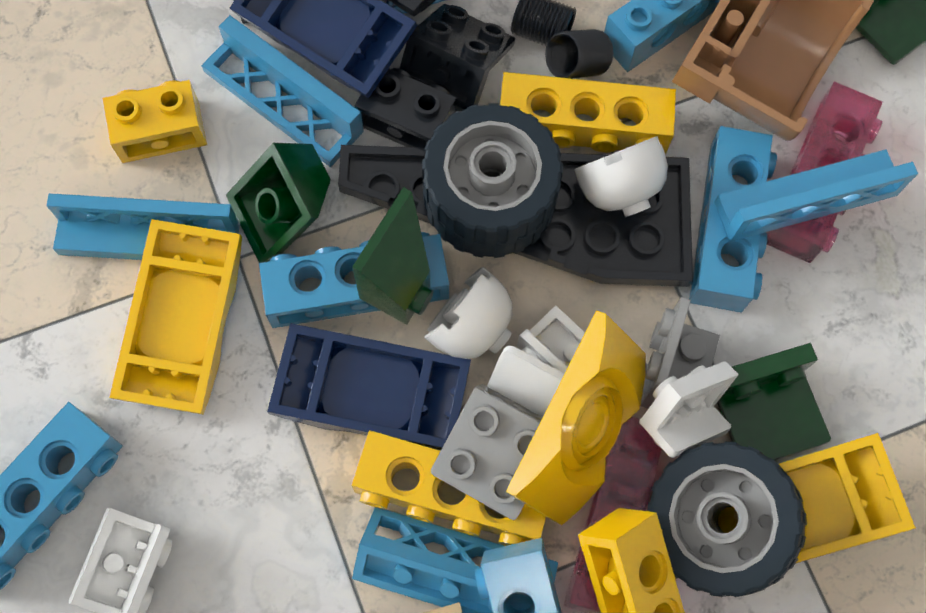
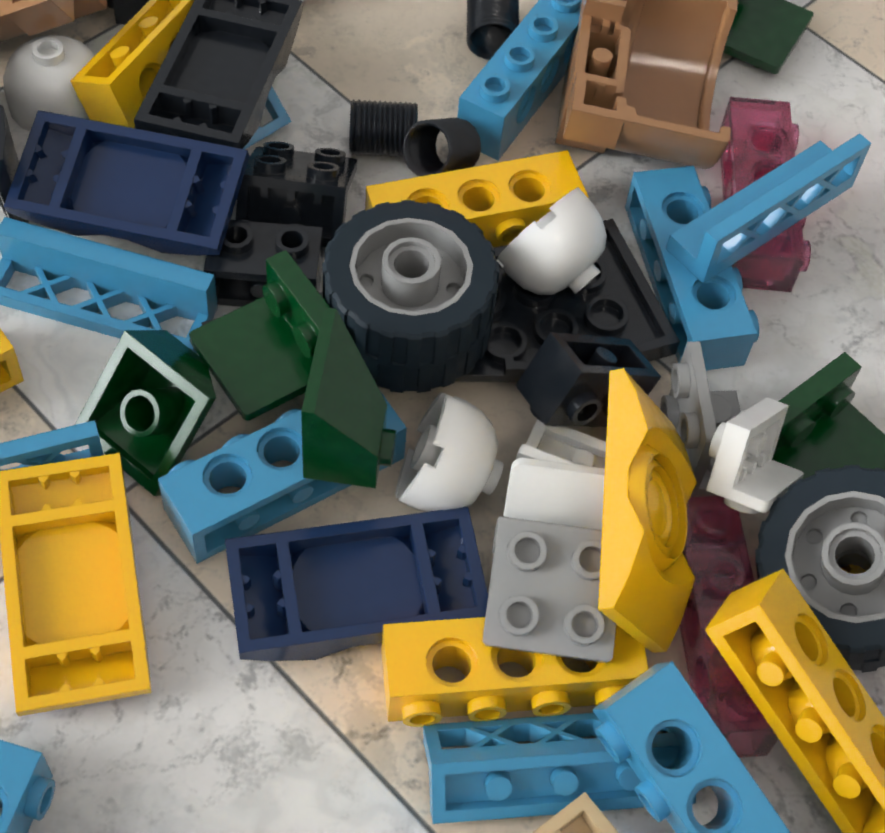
camera: 25 degrees left, 15 degrees down
none -> dark green bracket [189,250,330,421]
none -> black brick [515,332,661,427]

